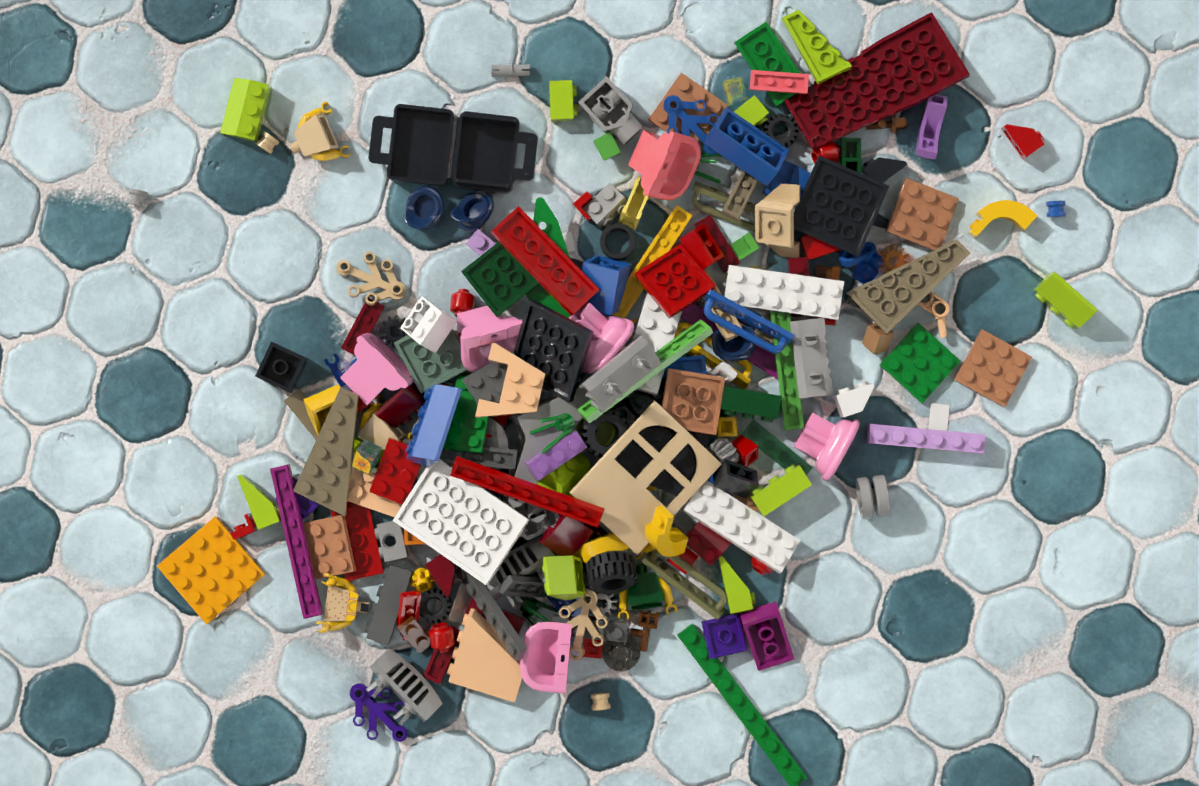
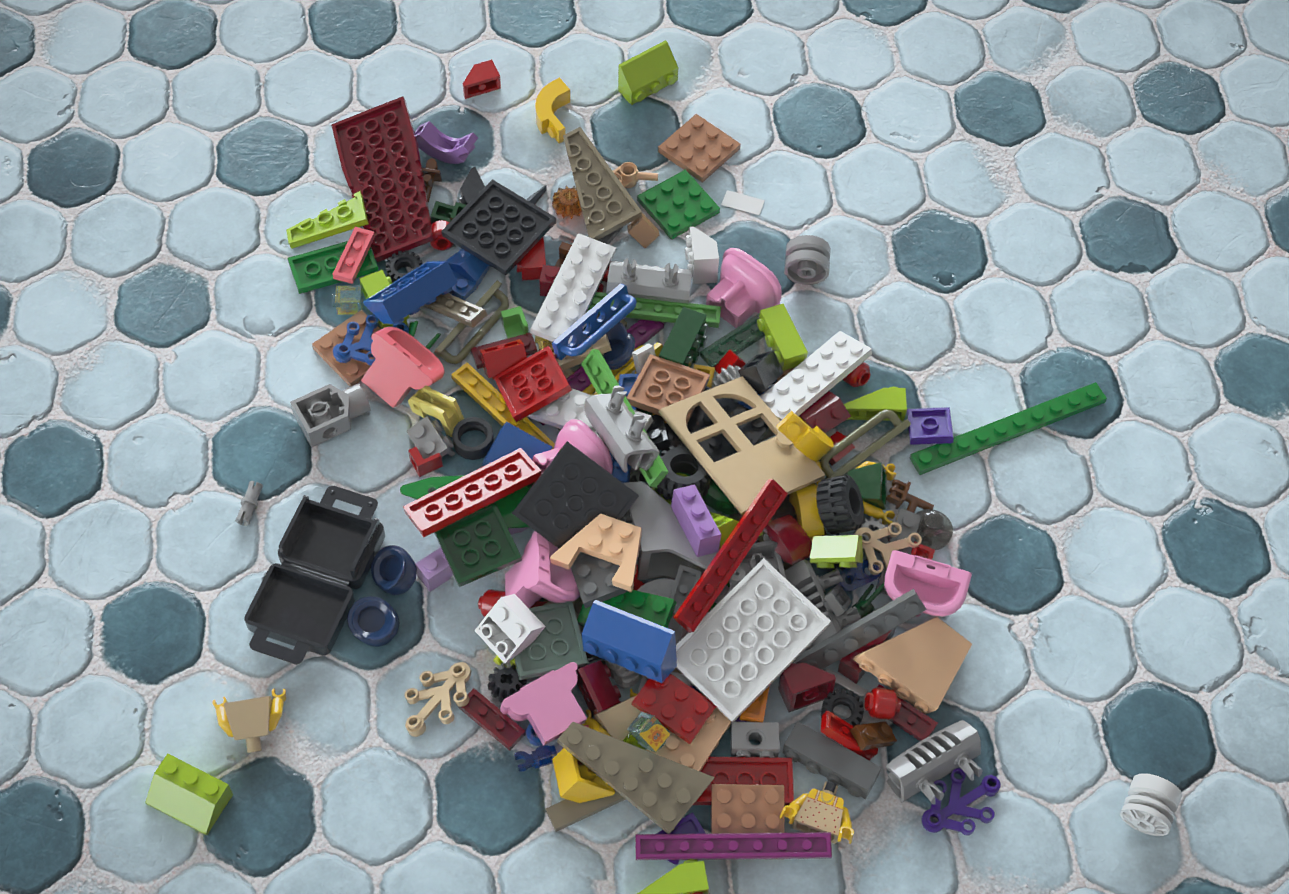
camera: 80 degrees left, 30 degrees down
tan wheel [255,131,279,154] -> none
black brick [255,342,309,393] -> none
yellow gear [410,568,435,592] -> none
green plant [530,413,575,454] -> none
lime brick [549,80,577,122] -> none
tan wheel [590,692,611,710] -> none
bright green panel [593,132,621,161] -> none
magenta slope [740,601,795,671] -> none
tan piece [755,184,800,258] -> none
blue plate [839,242,877,267] -> none
clear blue plate [852,253,883,284] -> none
lavender arch [866,424,986,454] -> none
nougat plate [885,178,959,251] -> none
blue wheel [1046,201,1066,218] -> none

